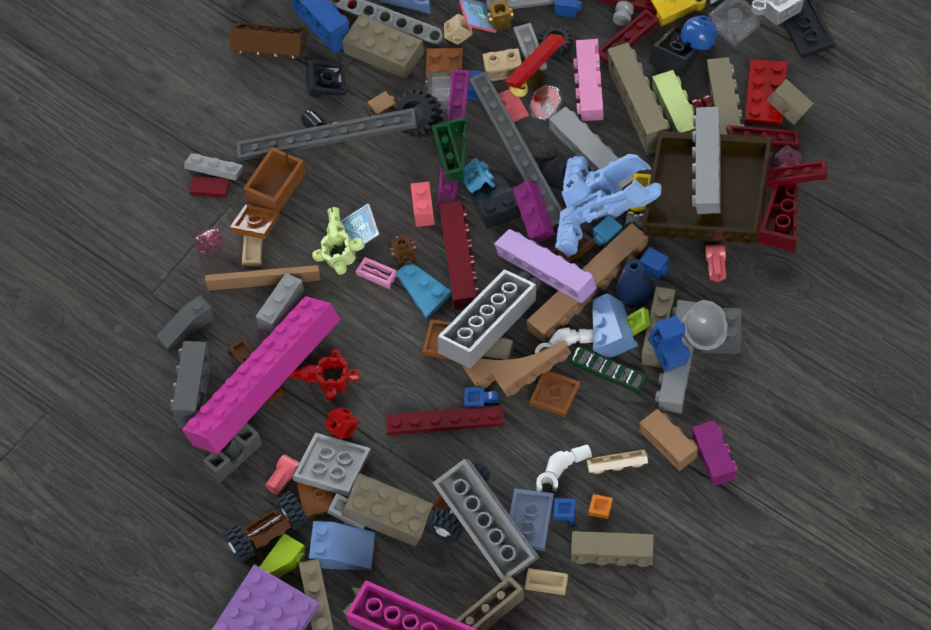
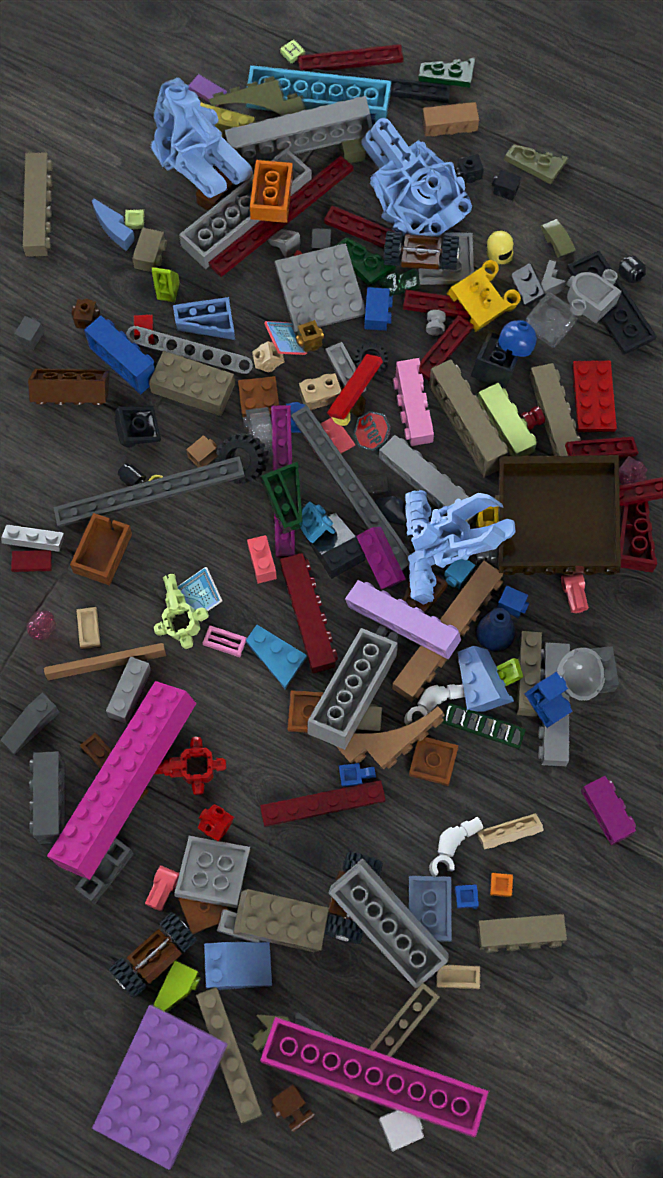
camera: 15 degrees left, 10 degrees up
dark orange plate [230,204,280,240] -> none
reddish brown brick [389,234,417,267] -> none
medium nougat brick [640,409,698,471] -> none
light grey brick [692,106,721,214] -> none
dark tan brick [767,79,814,124] -> none

